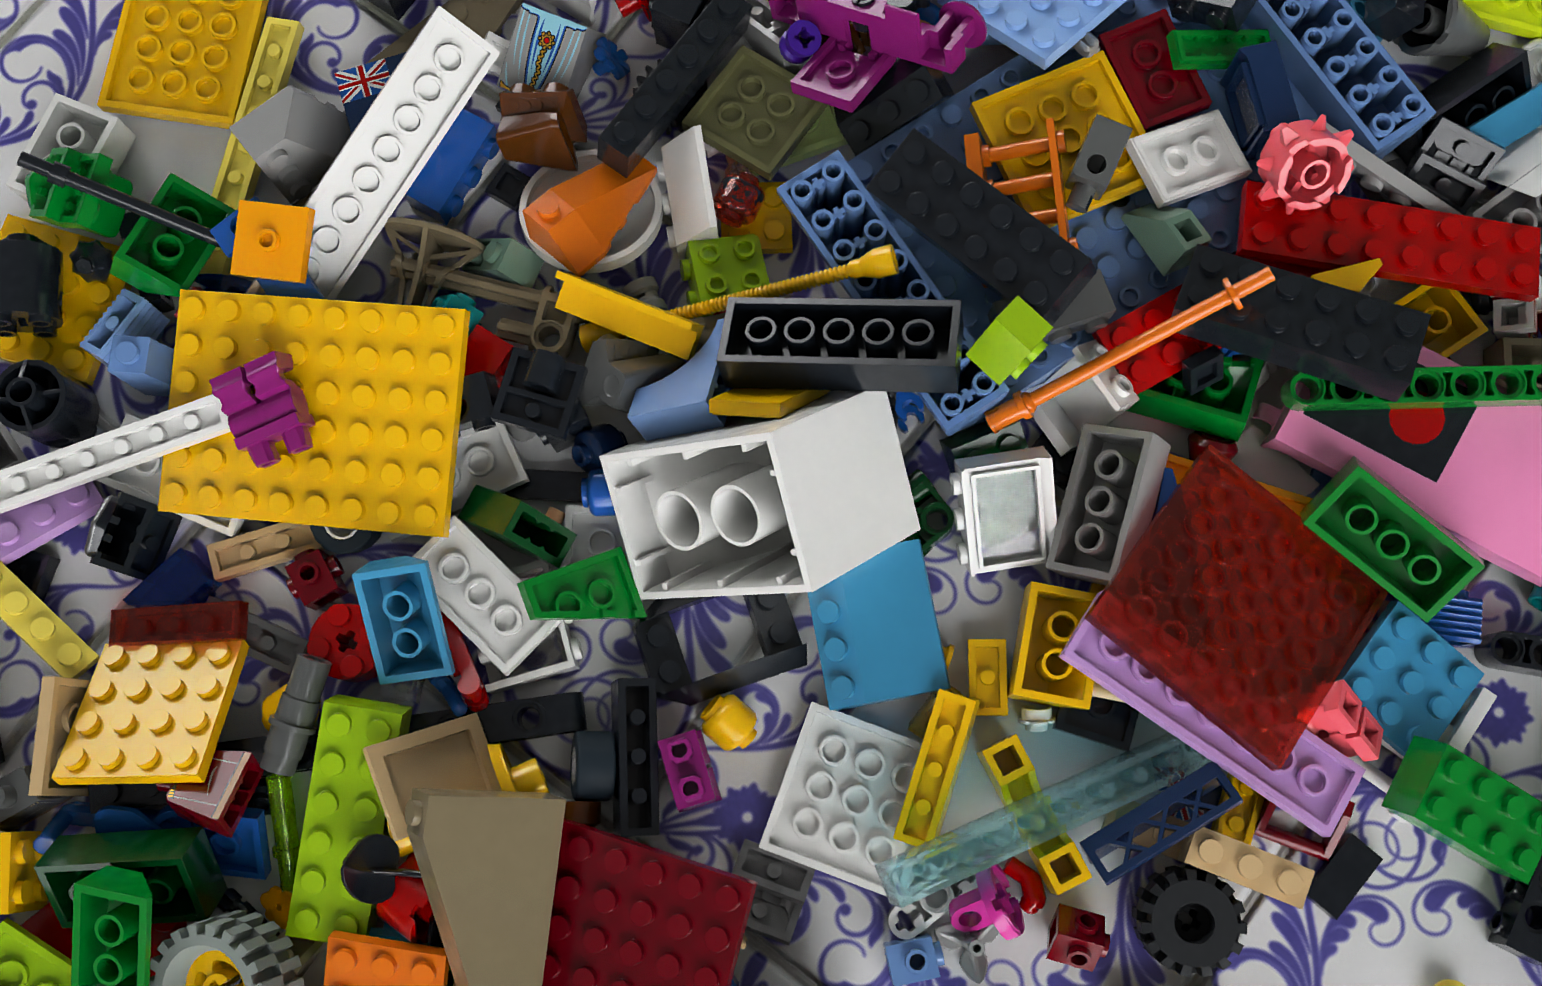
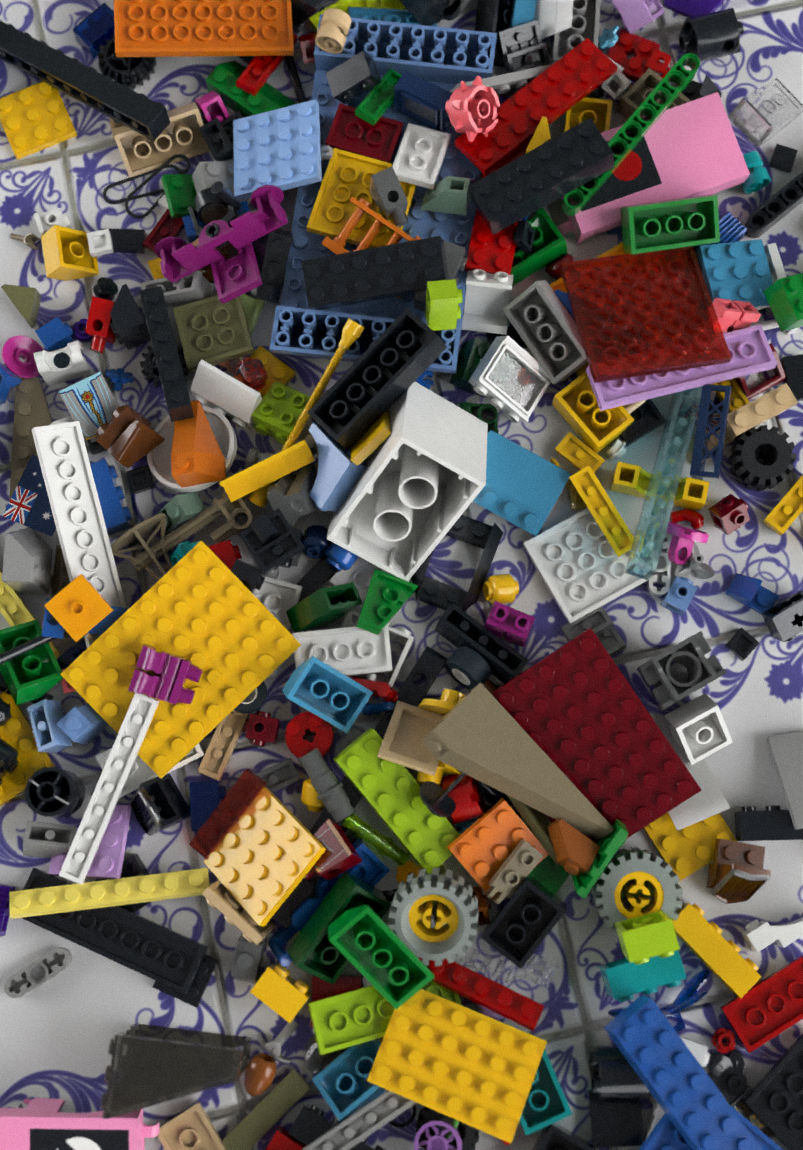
camera: 50 degrees left, 0 degrees up
dark purple wheel [779,20,822,64] -> none
orange bar [984,266,1276,434] -> none

